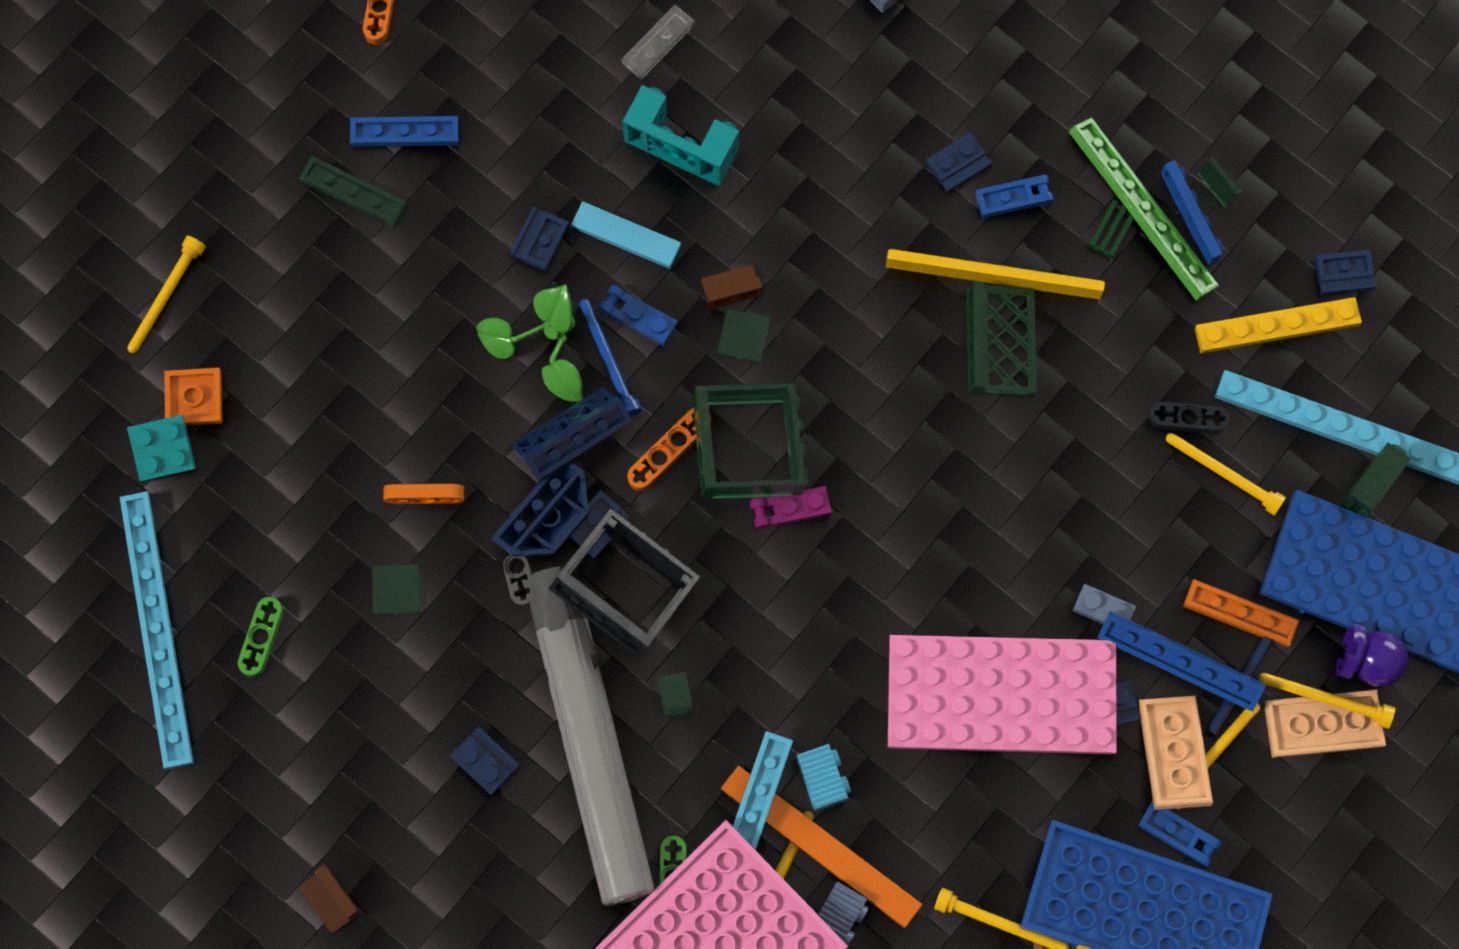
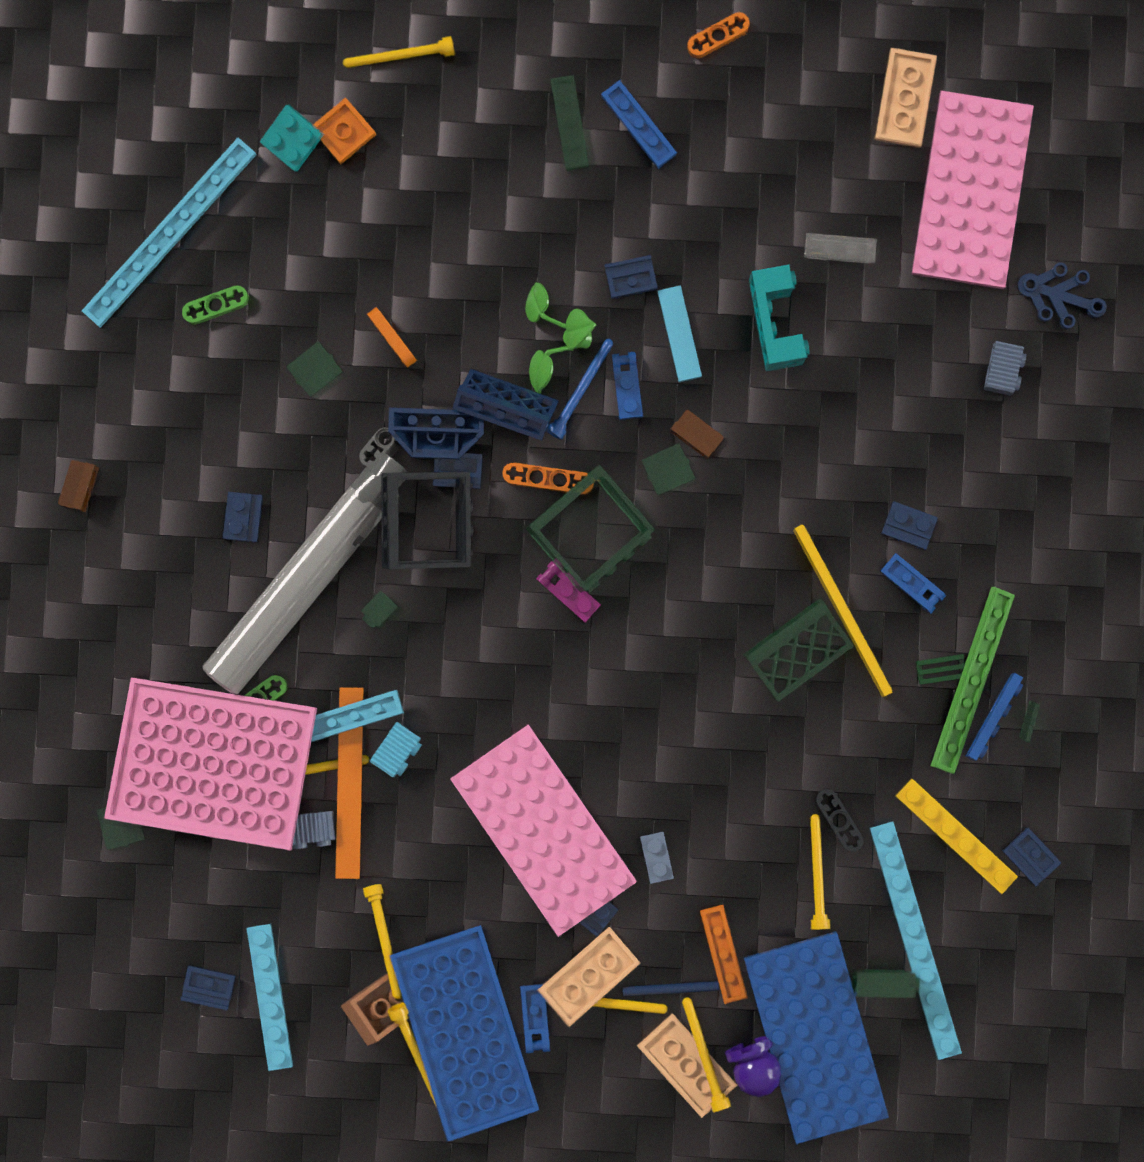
camera: 60 degrees right, 10 degrees up
blue plate [1097,611,1266,712] -> none

